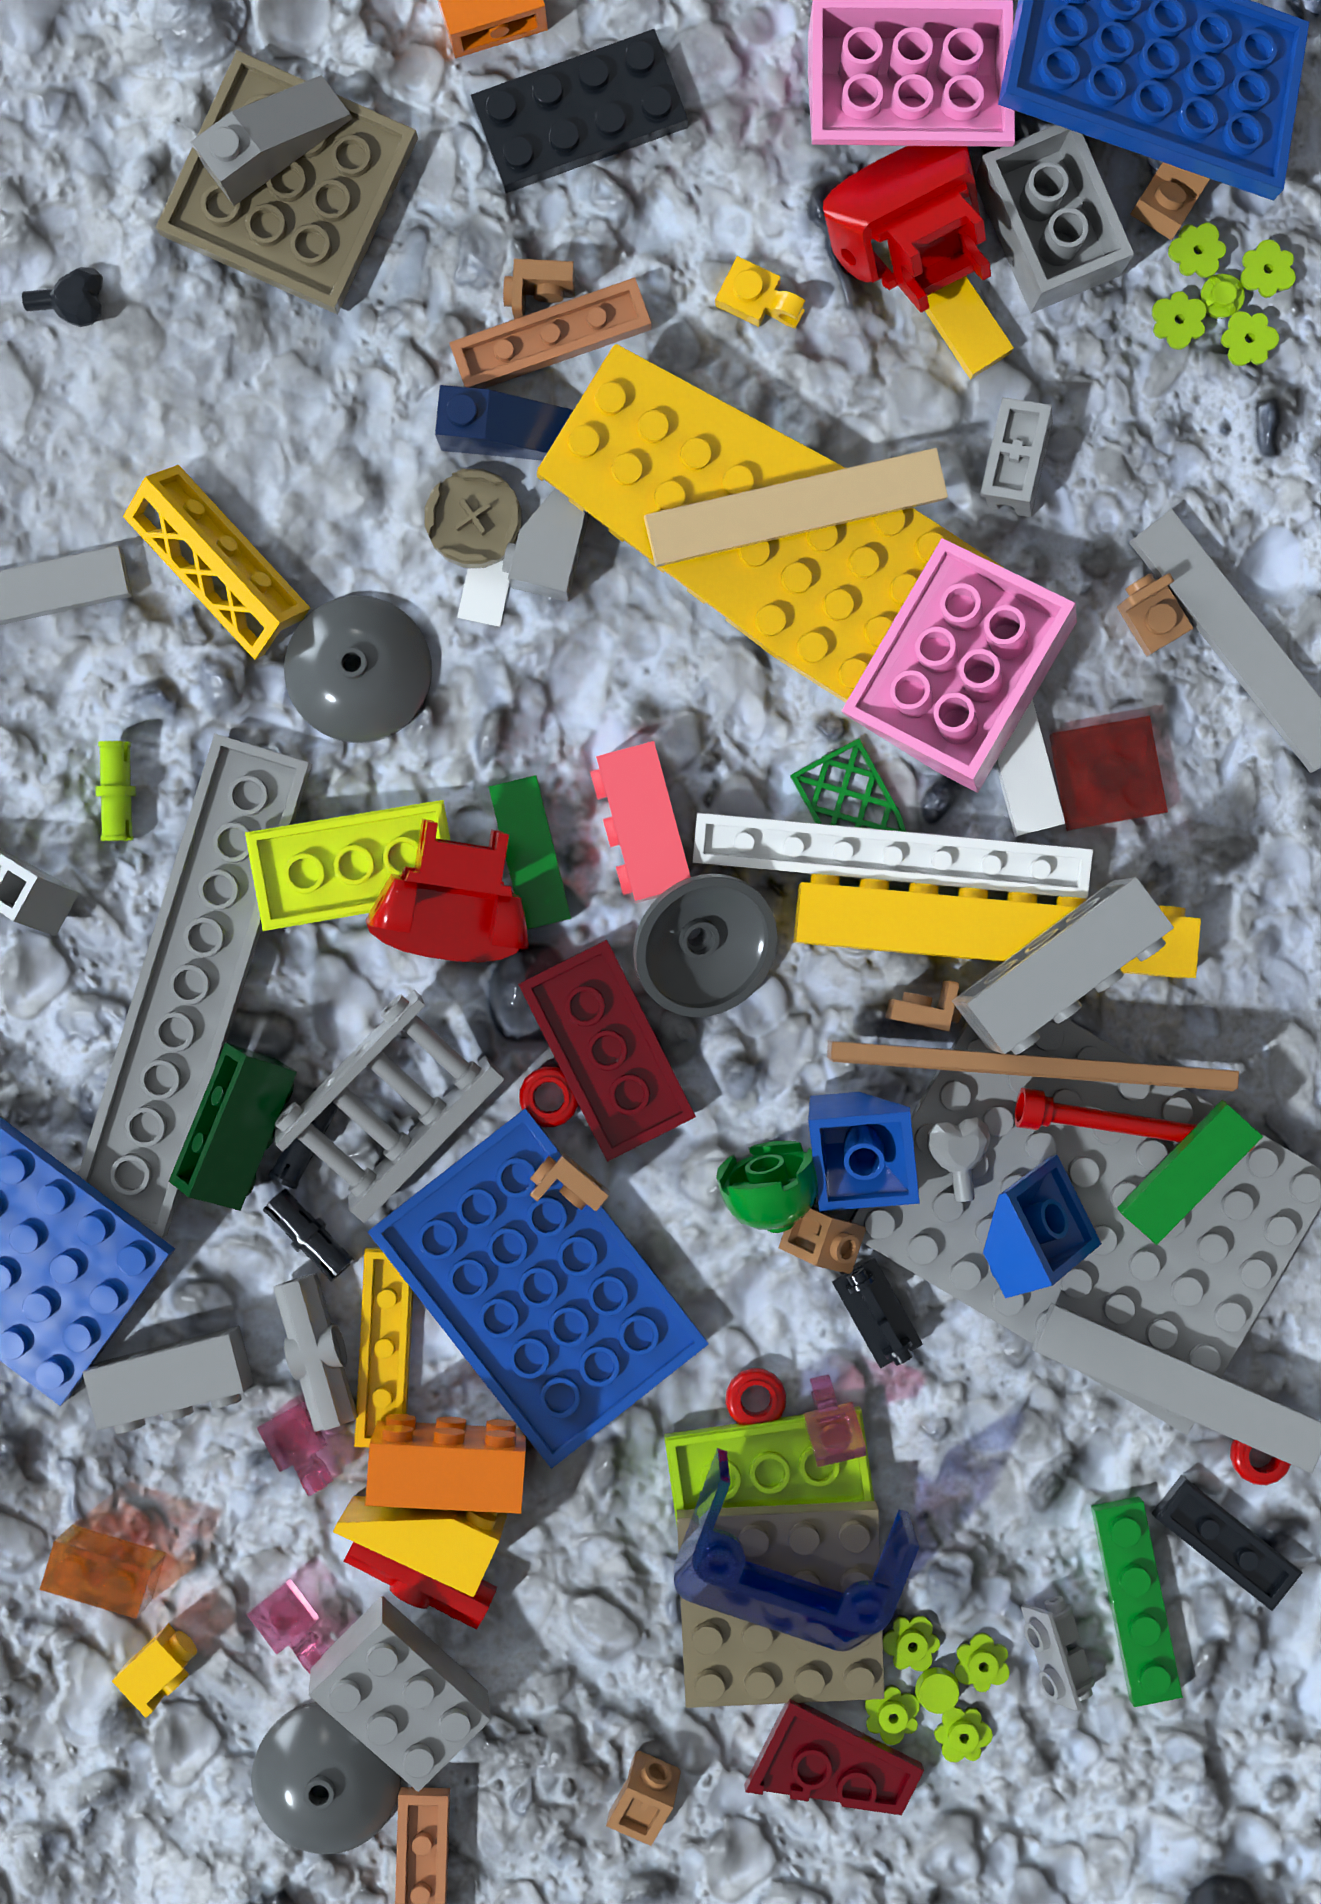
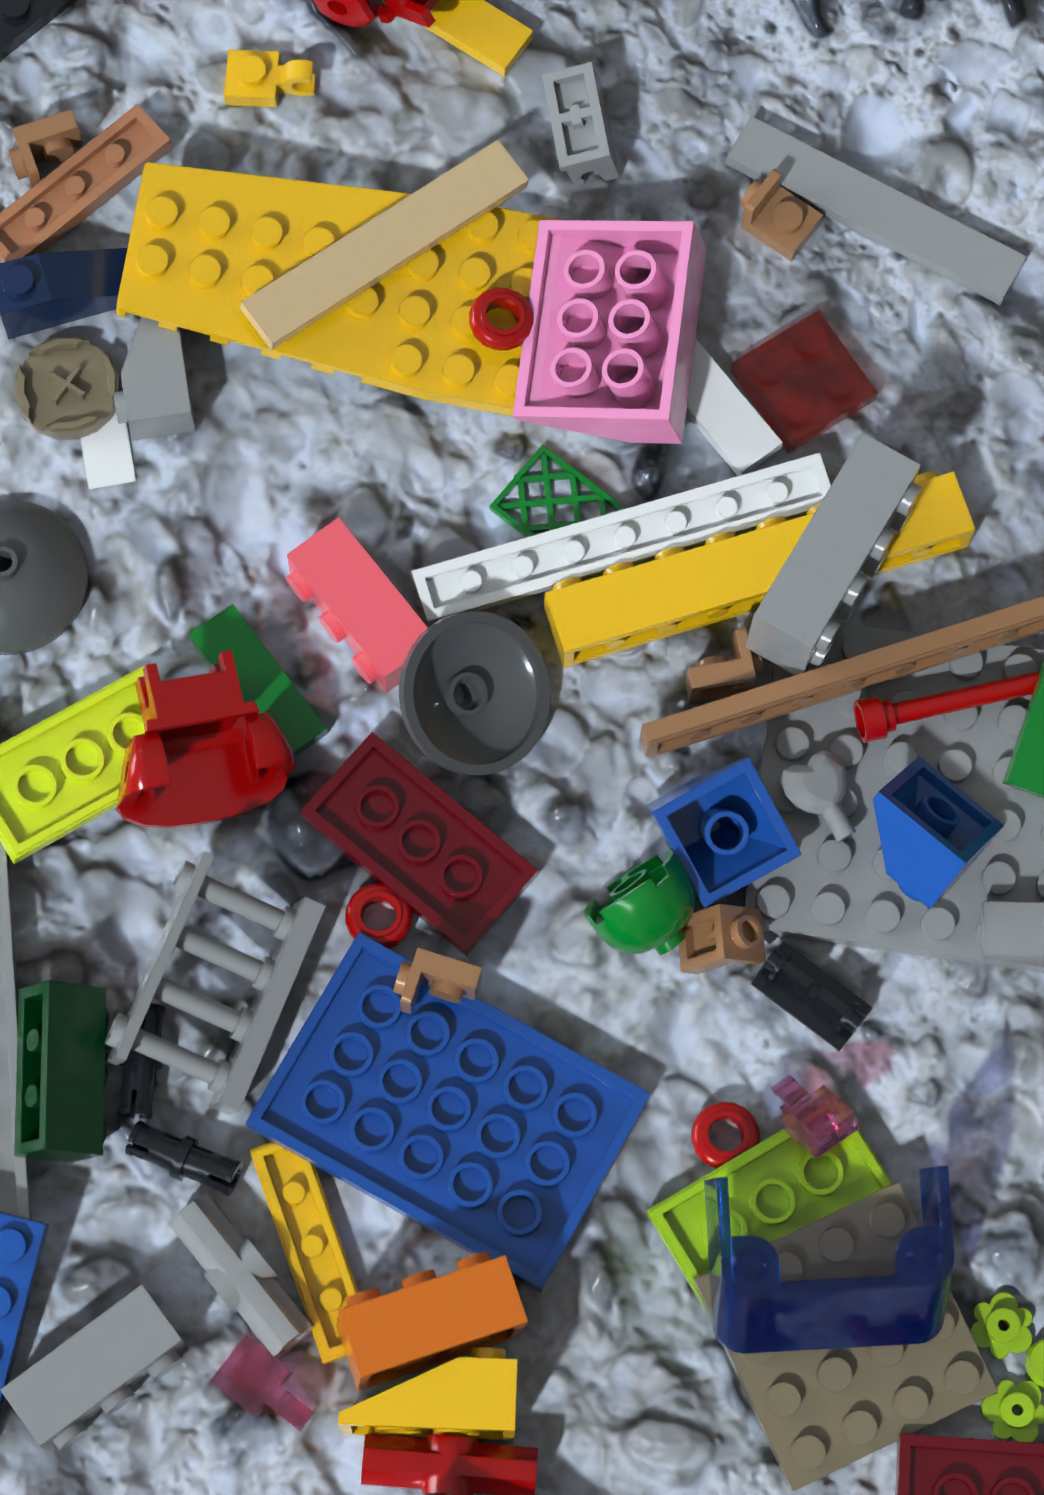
camera: 25 degrees left, 15 degrees down
none -> red piece [469,287,533,351]

